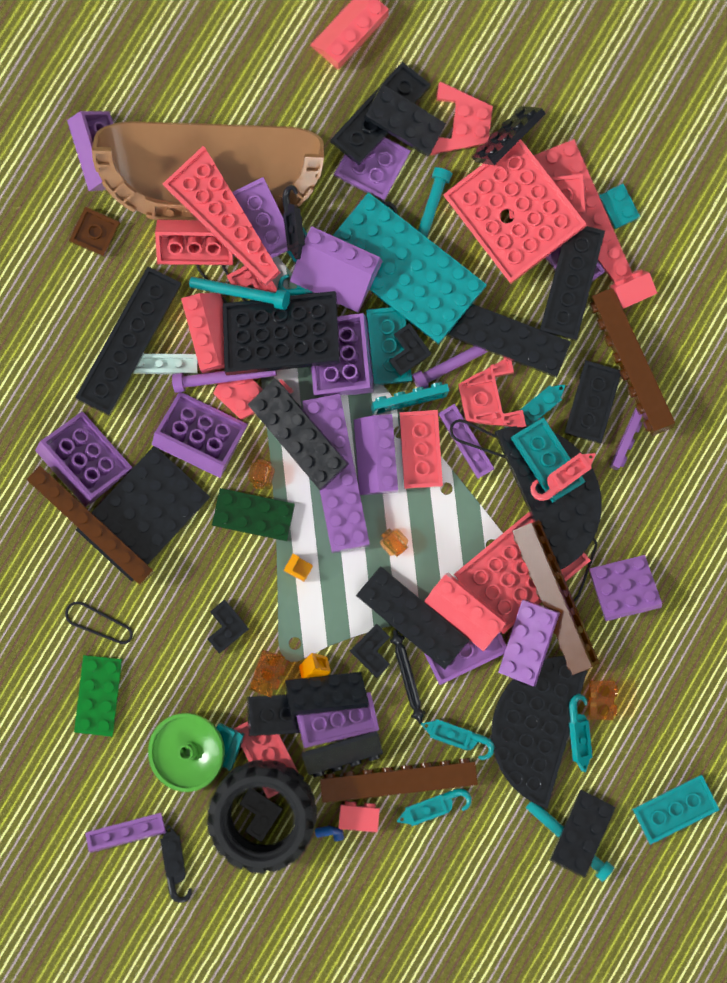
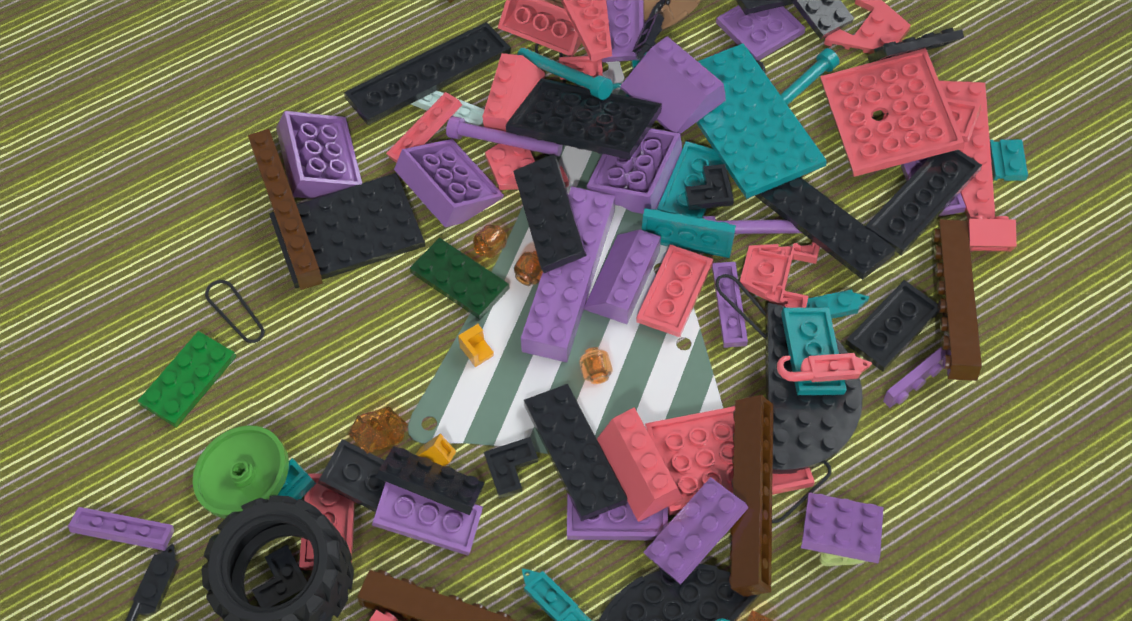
camera: 35 degrees right, 25 degrees down
black plate [208,599,249,654] -> none
black slope [302,731,383,778] -> none
black wheel [390,630,426,724] -> none
none -> coral plate [386,92,462,163]
none -> clear orange head [514,251,543,286]

